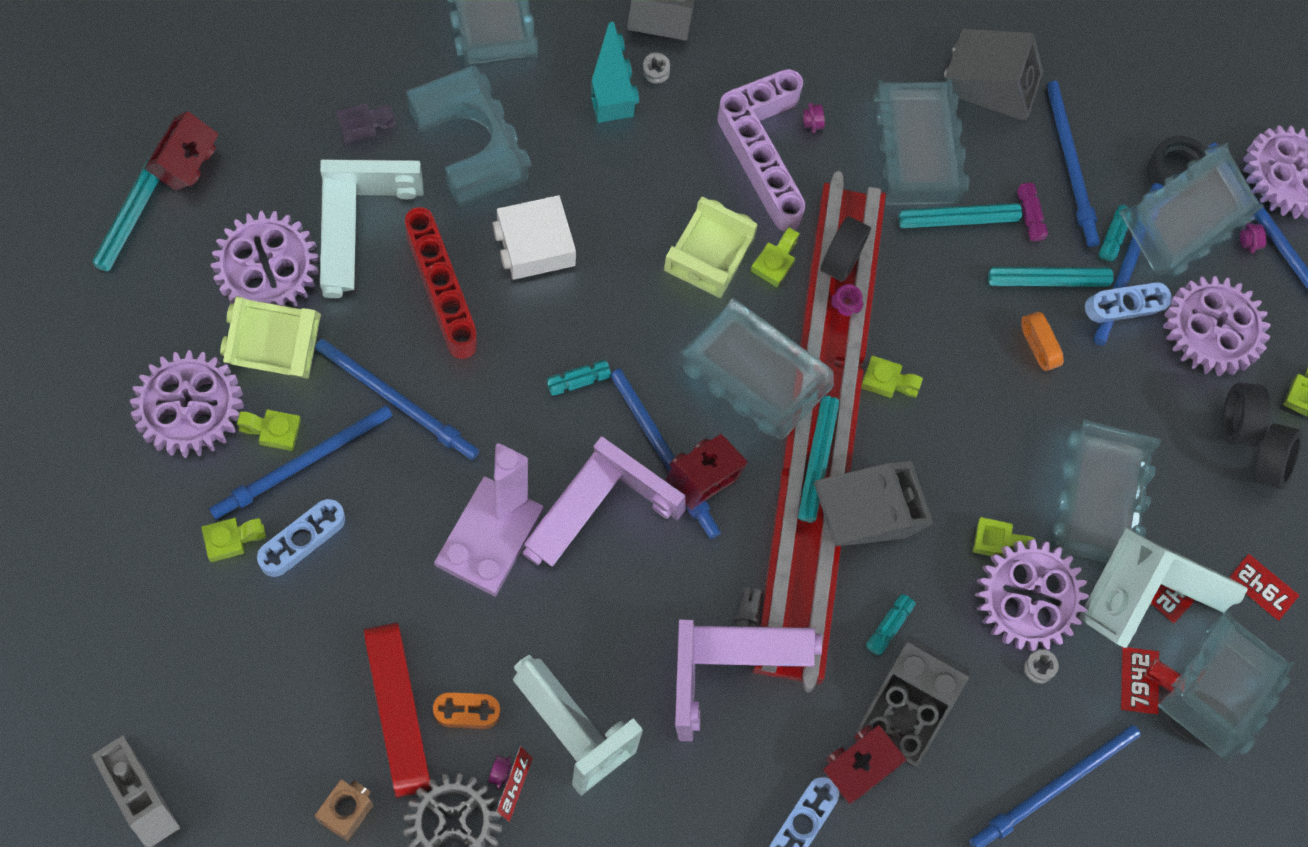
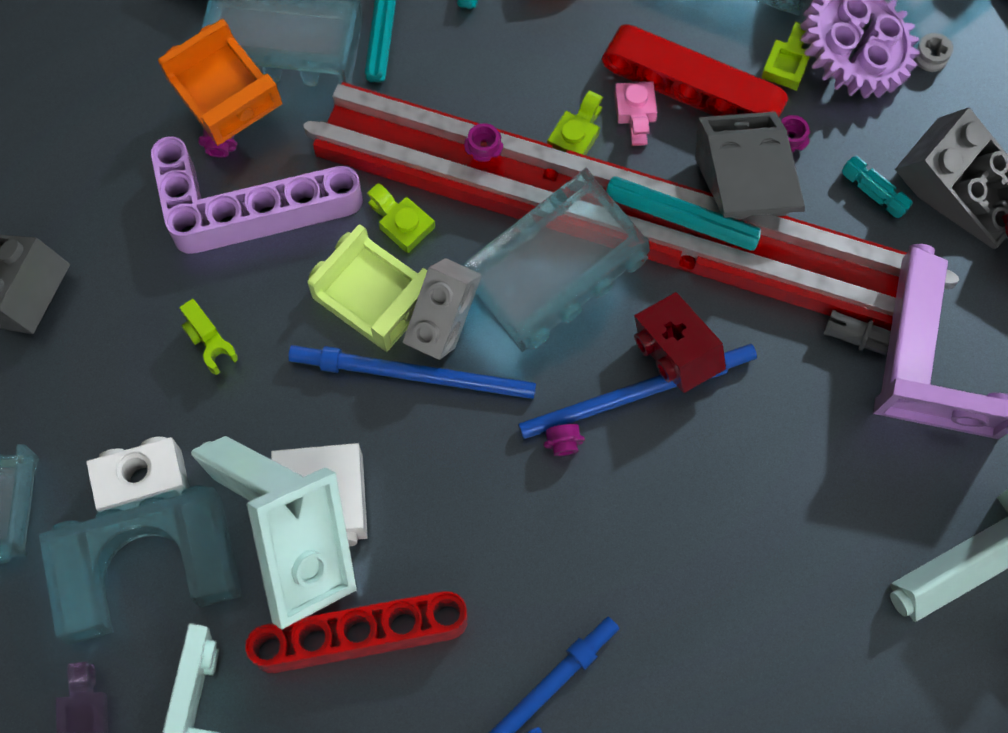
camera: 70 degrees left, 0 degrees up
orange beam [433,692,501,730] -> none
lavender piece [434,444,544,597] -> none
lavender piece [522,436,685,567] -> none
teal axle [547,360,611,396] -> none
teal slope [591,22,639,123] -> none
light grey bush [643,53,670,84] -> none
black tyre [820,216,871,282] -> none
none -> white brick [86,437,192,521]
none -> orange panel [158,19,283,146]
none -> lime plate [179,298,238,375]
none -> light aqua piece [191,436,357,629]
none -> blue bar [288,345,536,399]
none -> light grey brick [402,258,482,360]
none -> magenta plate [543,424,585,456]
none -> red beam [602,24,788,117]
none -> bright pink plate [614,81,657,146]
none -> magenta plate [781,115,810,152]

